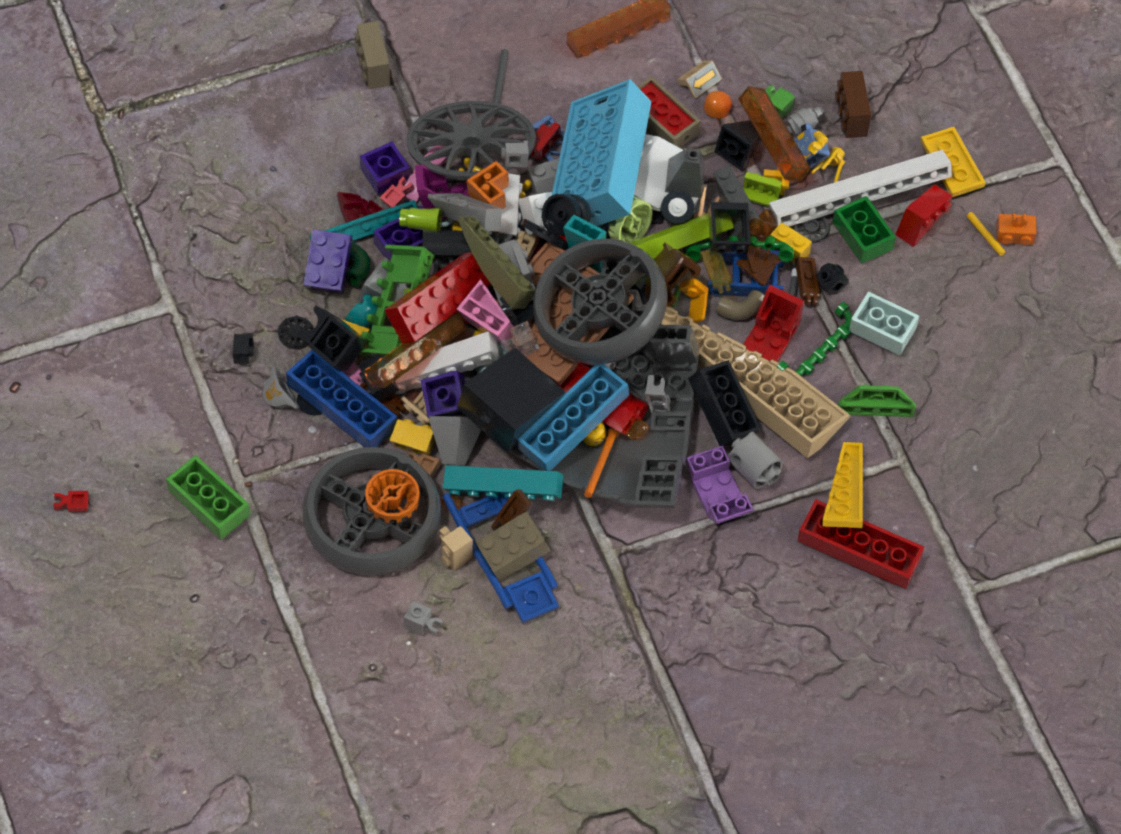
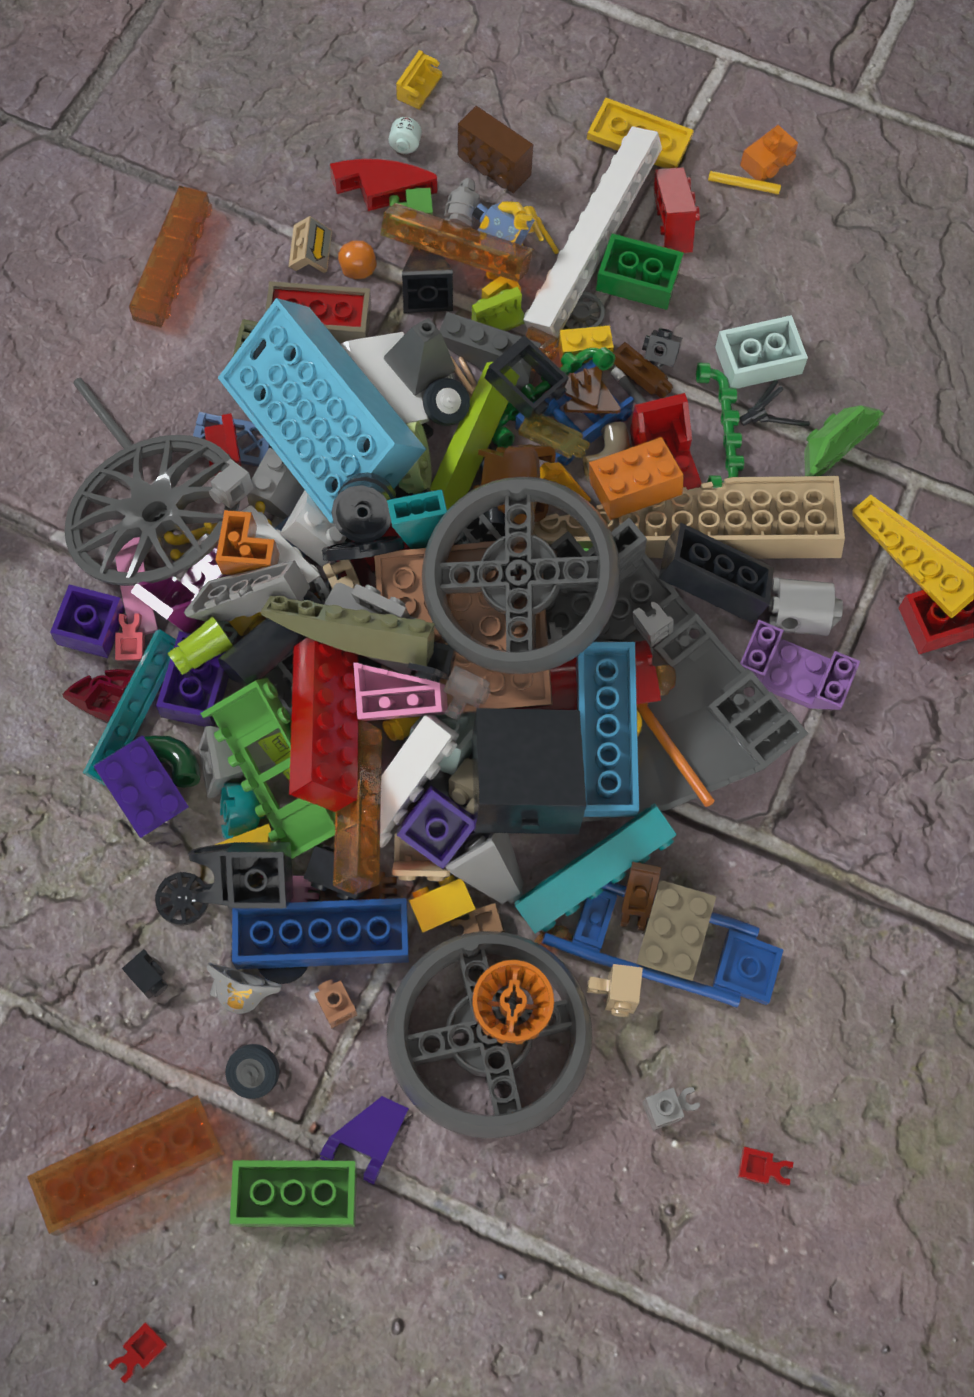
camera: 45 degrees left, 10 degrees up
none -> clear orange brick [27,1095,226,1236]
none -> black wheel [225,1044,280,1099]
none -> nougat brick [315,979,357,1029]
none -> dark purple flag [320,1096,409,1185]
none -> red slope [330,159,438,211]
none -> light aqua head [388,117,422,154]
none -> yellow hinge [396,50,442,110]
none -> orange brick [589,437,683,520]
none -> red plate [737,1146,794,1186]
none -> black plant [739,380,810,426]

